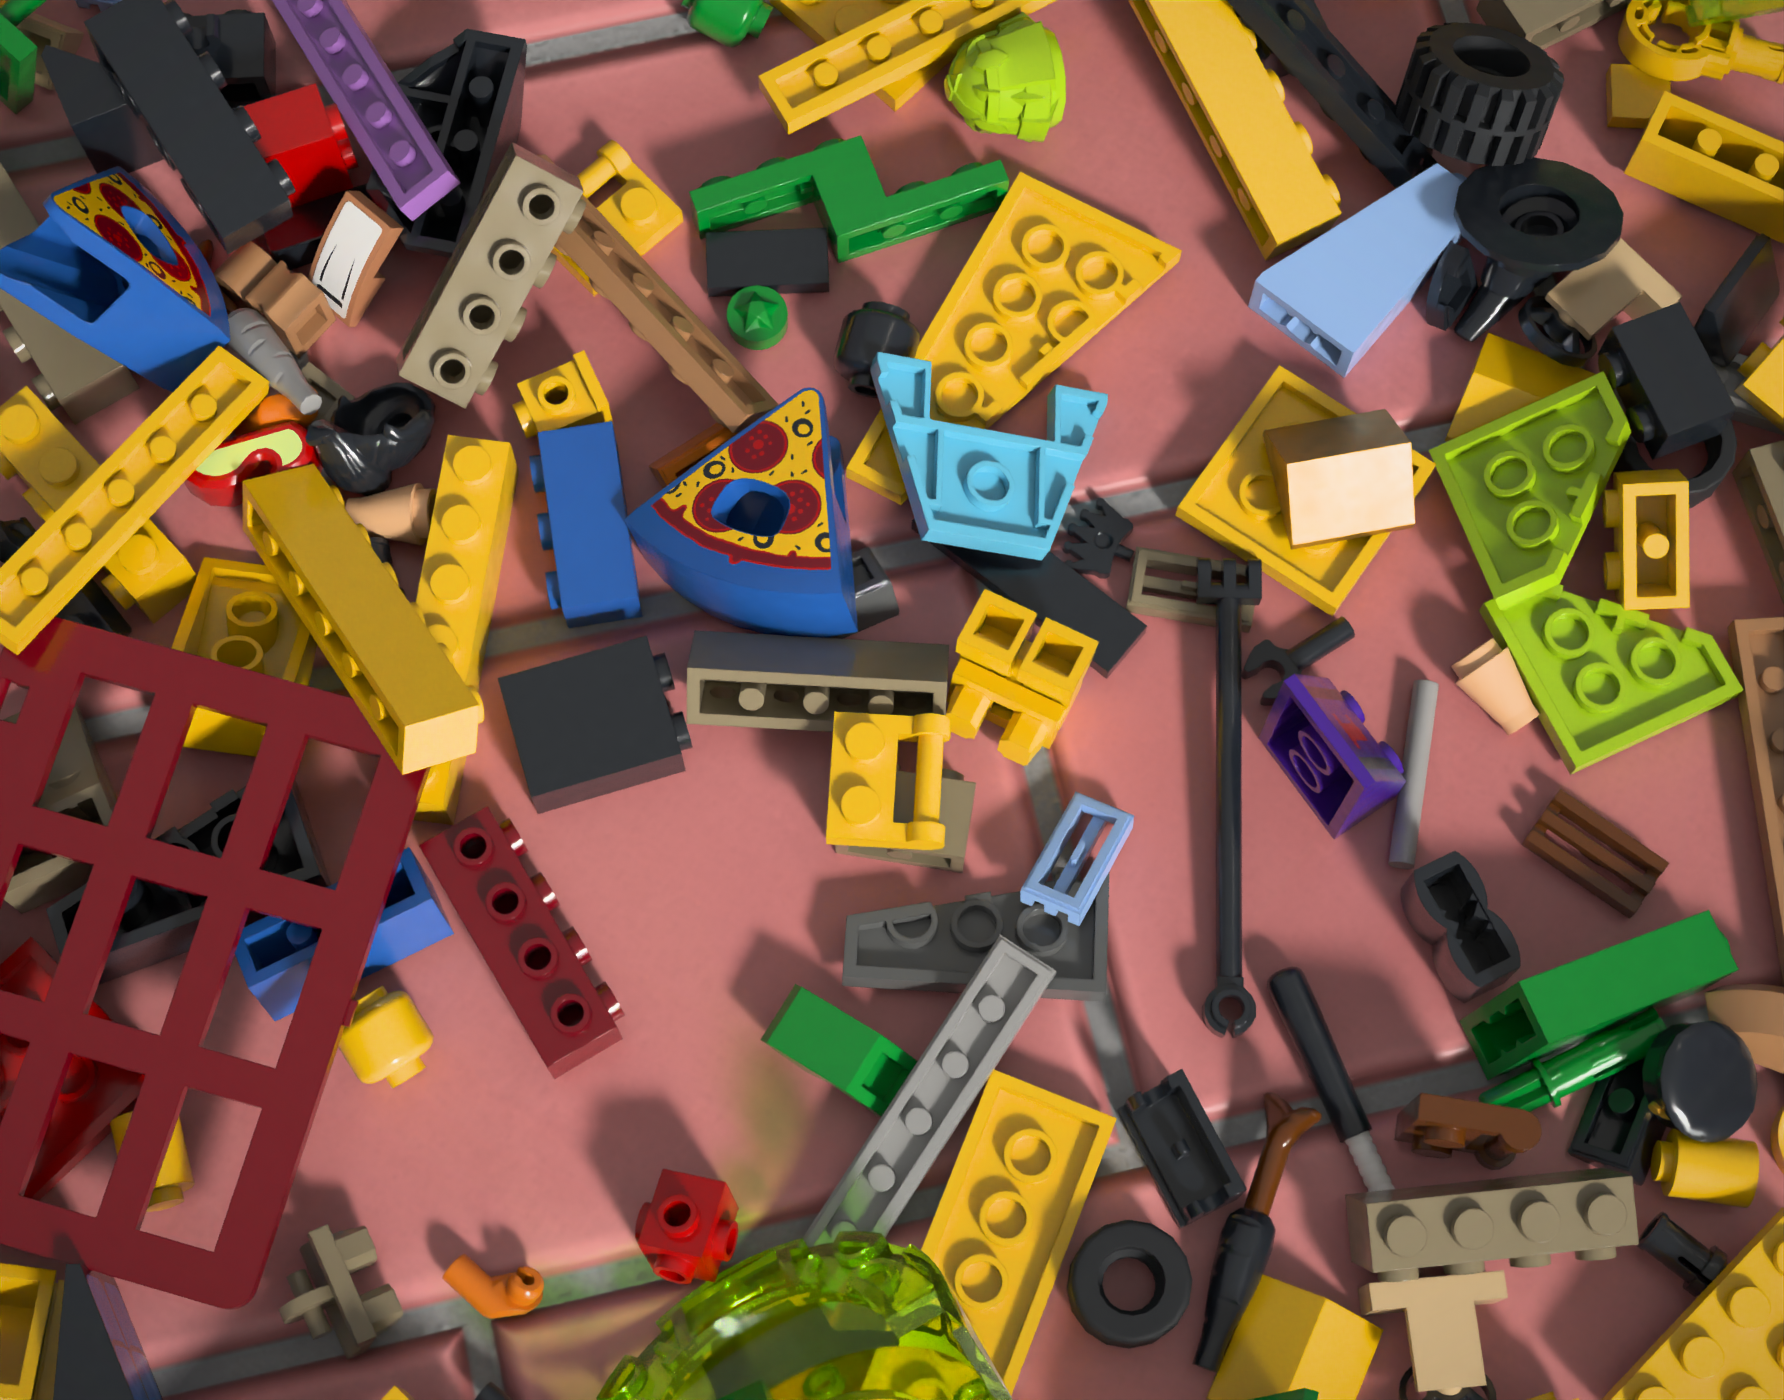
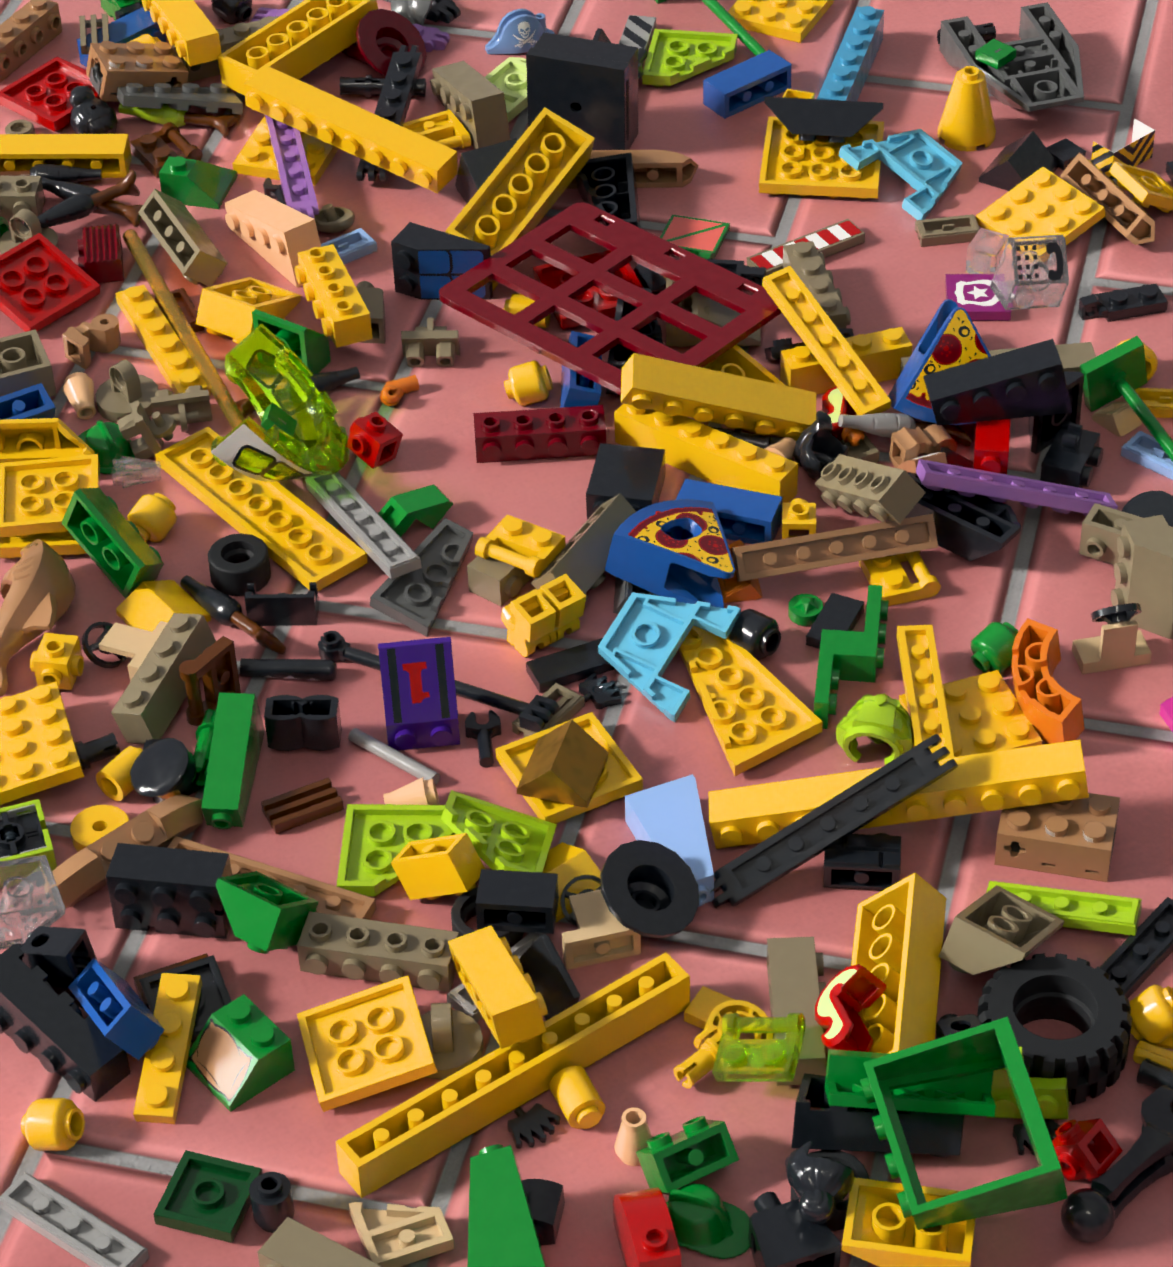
camera: 120 degrees right, 30 degrees down
light blue tile [1020,792,1134,926] -> none
black tyre [1395,22,1564,166] -> none

